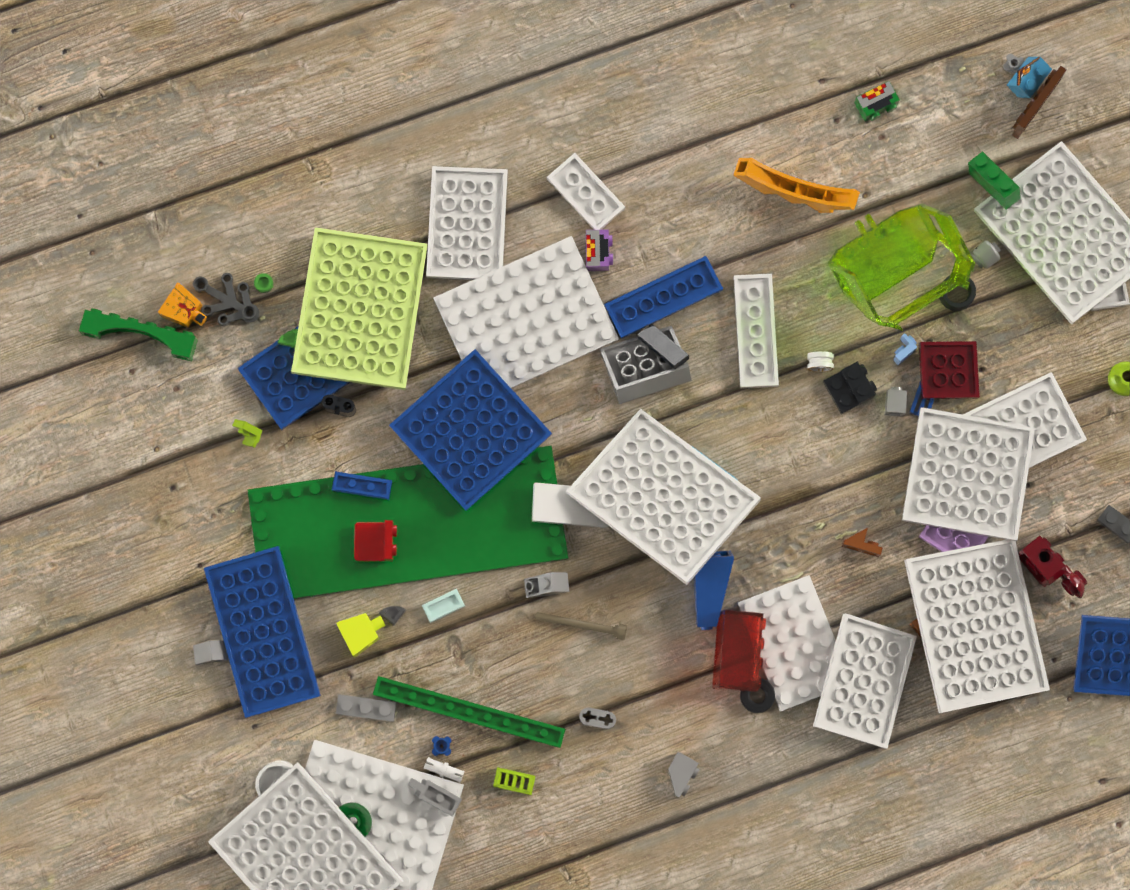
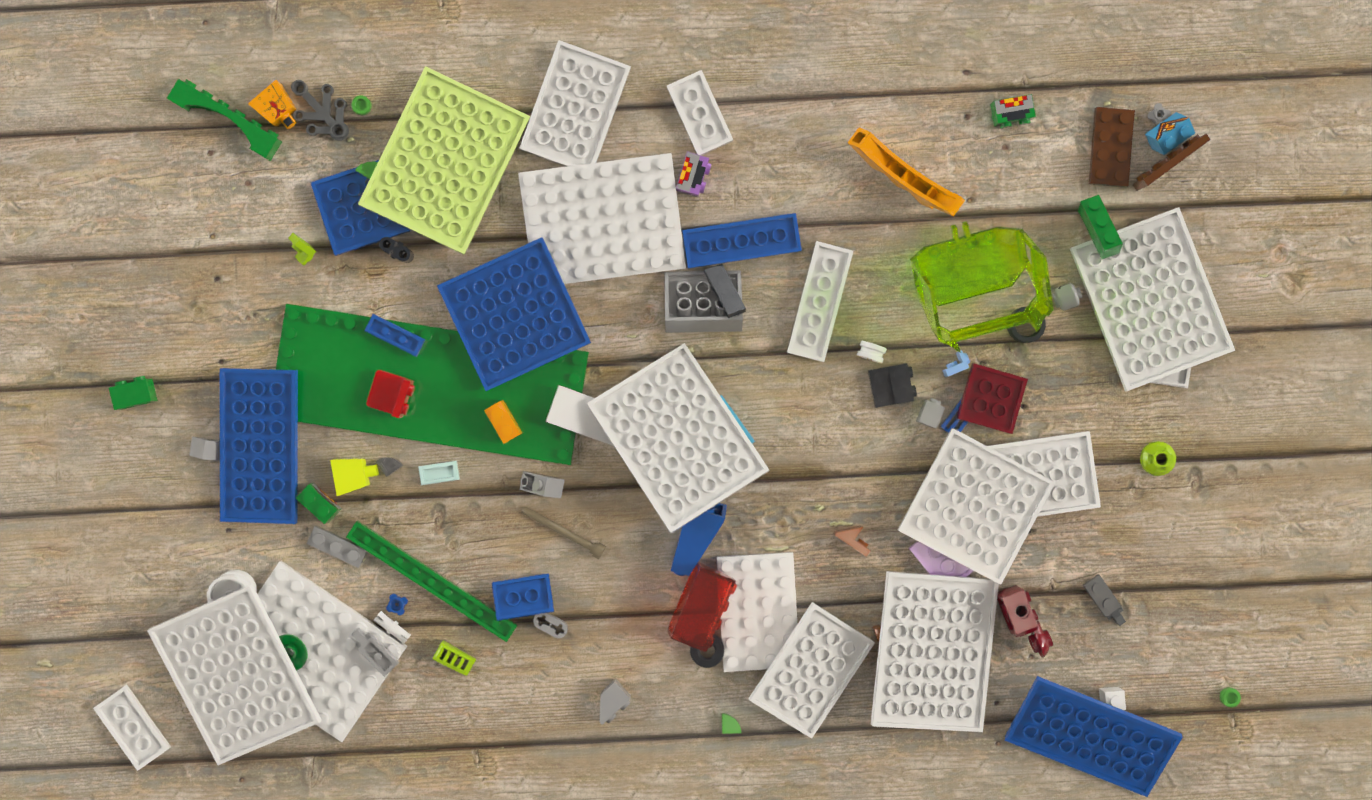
camera: 15 degrees right, 10 degrees up
none -> green brick [109,376,158,410]
none -> green brick [296,483,342,524]
none -> light orange brick [484,400,522,444]
none -> blue tile [492,573,554,621]
none -> bright green tile [722,713,741,734]
none -> reddish brown plate [1089,107,1135,187]

